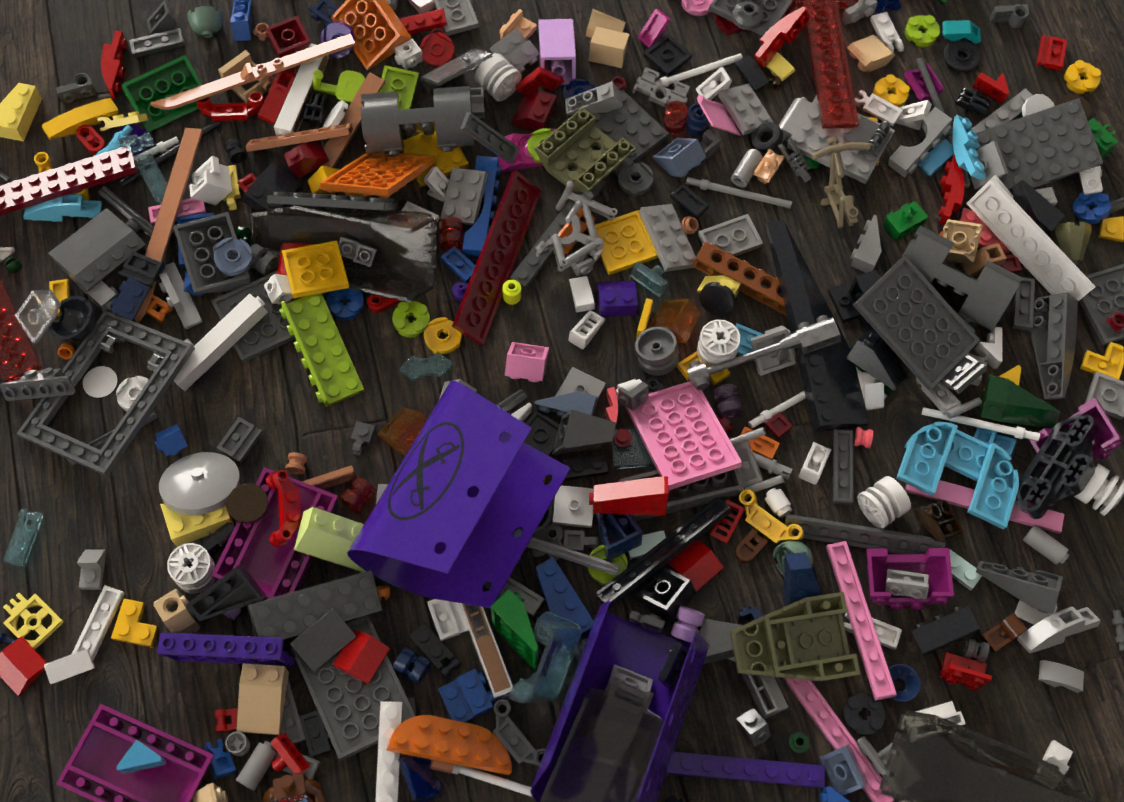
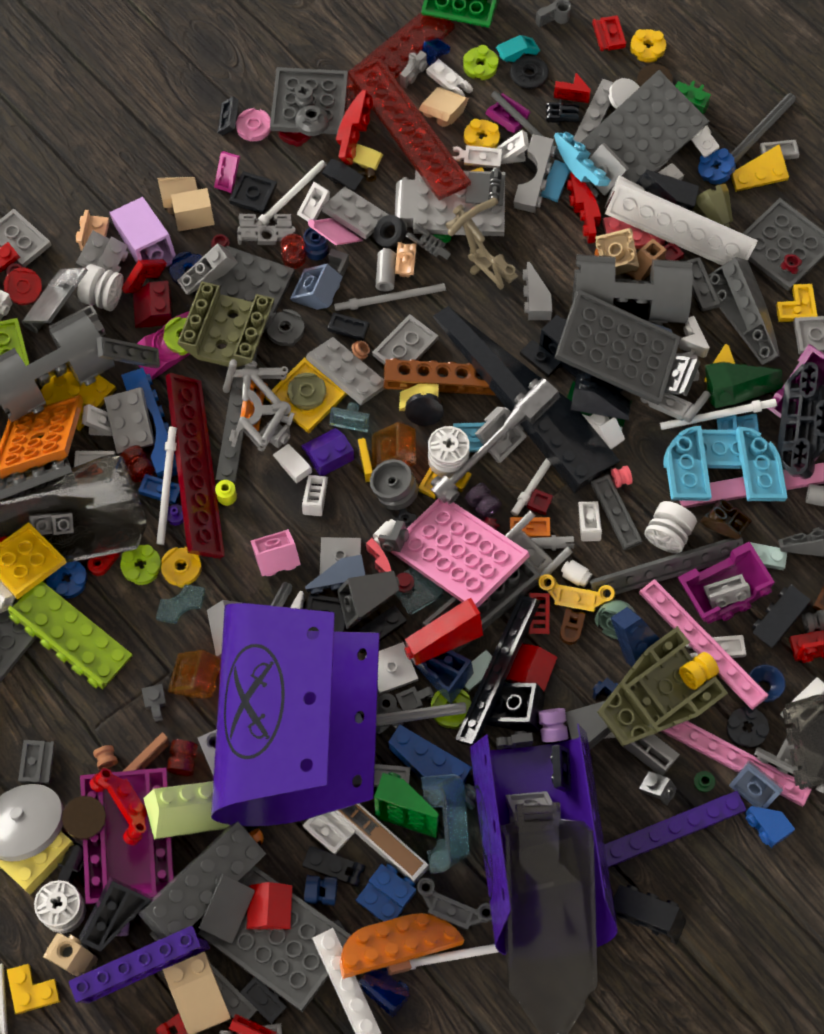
camera: 25 degrees left, 0 degrees up
green brick [883,201,929,242] -> none
none -> white bar [156,427,177,545]
none -> olive tile [288,373,326,410]
none -> yellow wheel [679,652,719,690]

